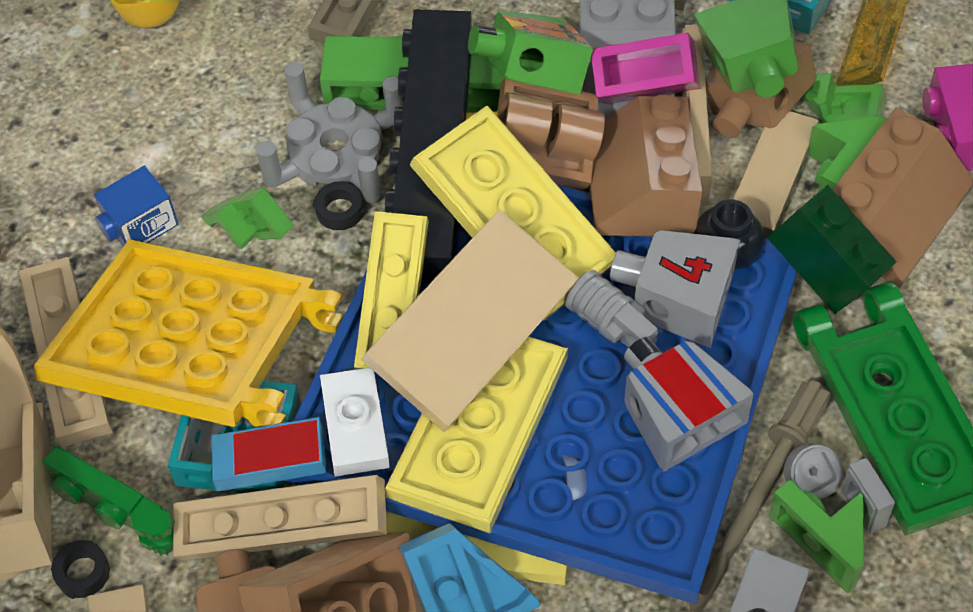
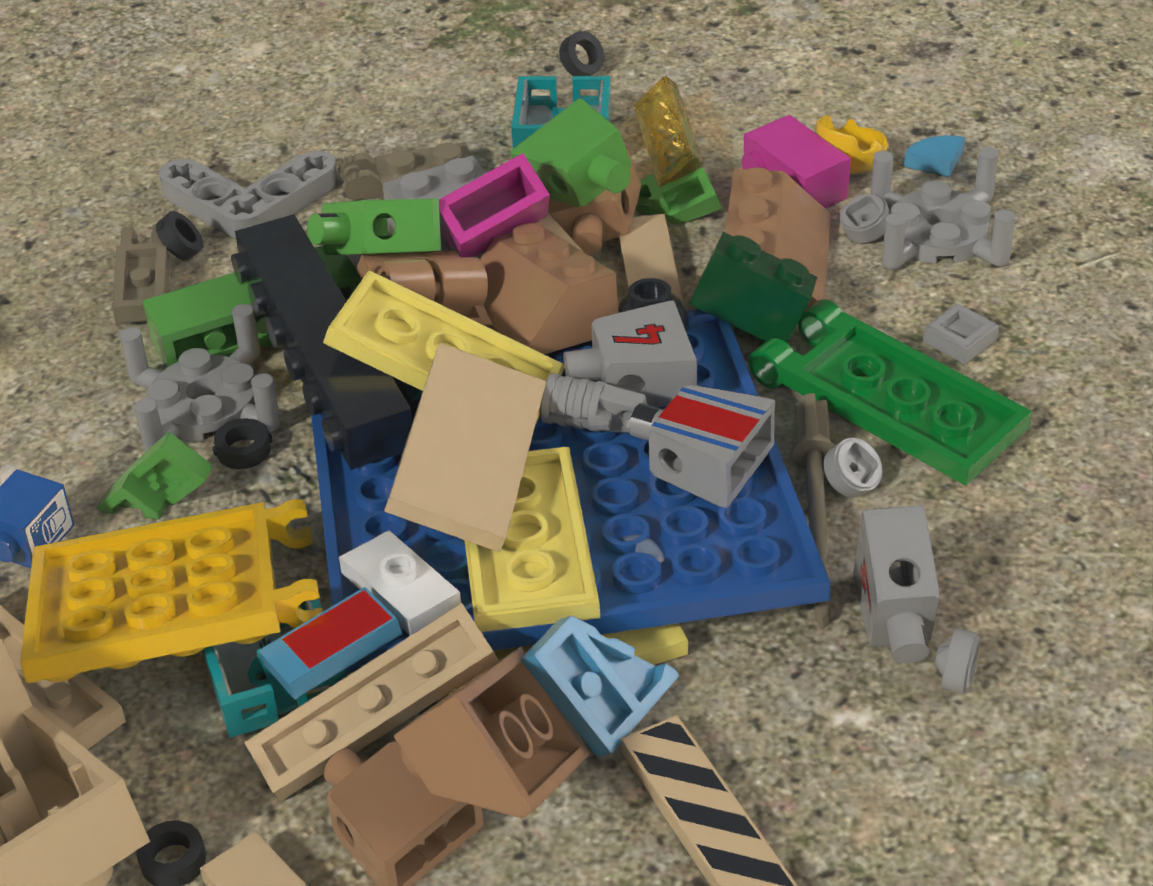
camera: 30 degrees left, 15 degrees down
green hinge [42,445,175,556] -> none
light yellow tile [354,211,429,372] -> none
bright green slope [769,480,864,593] -> none
bright green slope [808,115,886,192] -> none
light grey tile [841,457,895,534] -> none

